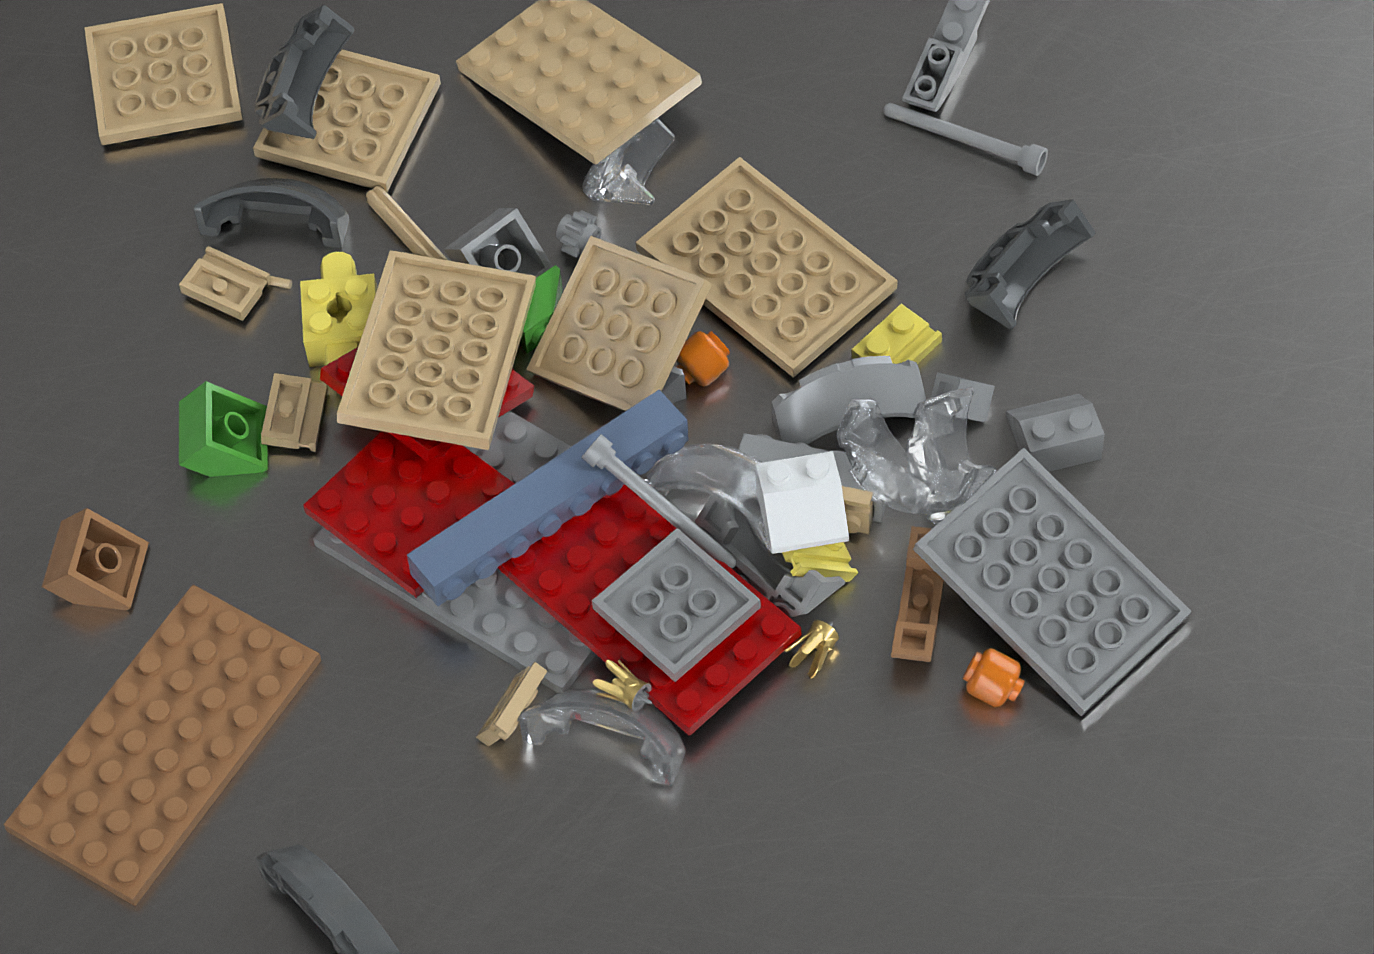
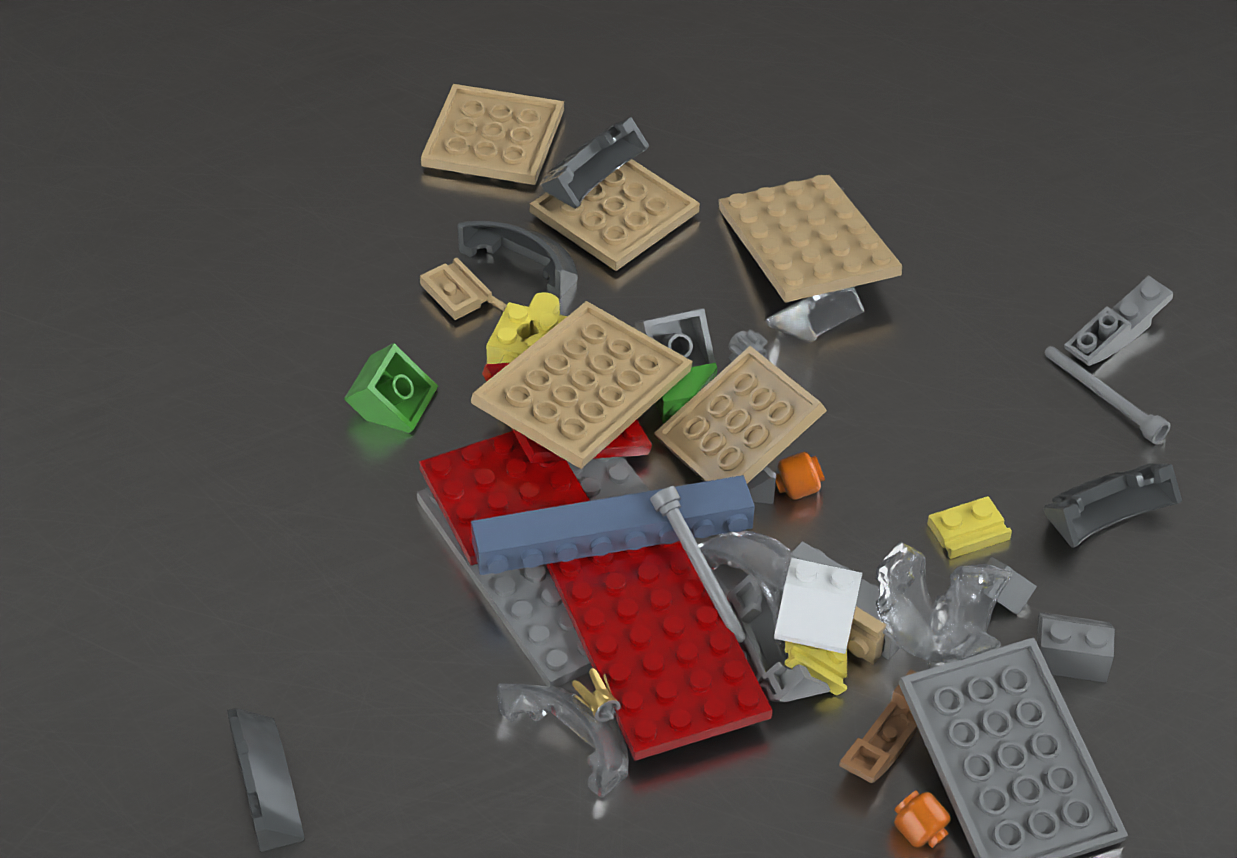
camera: 20 degrees right, 10 degrees down
medium nougat plate [4,585,321,906] -> none
medium nougat slope [42,508,149,610] -> none
tan plate [261,373,328,452] -> none
tan axle [366,186,449,261] -> none
tan plate [476,662,547,746] -> none
light grey plate [592,528,761,682] -> none
tan plate [636,157,897,378] -> none
light grey windscreen [771,356,930,444] -> none
pearl gold piece [784,620,839,679] -> none

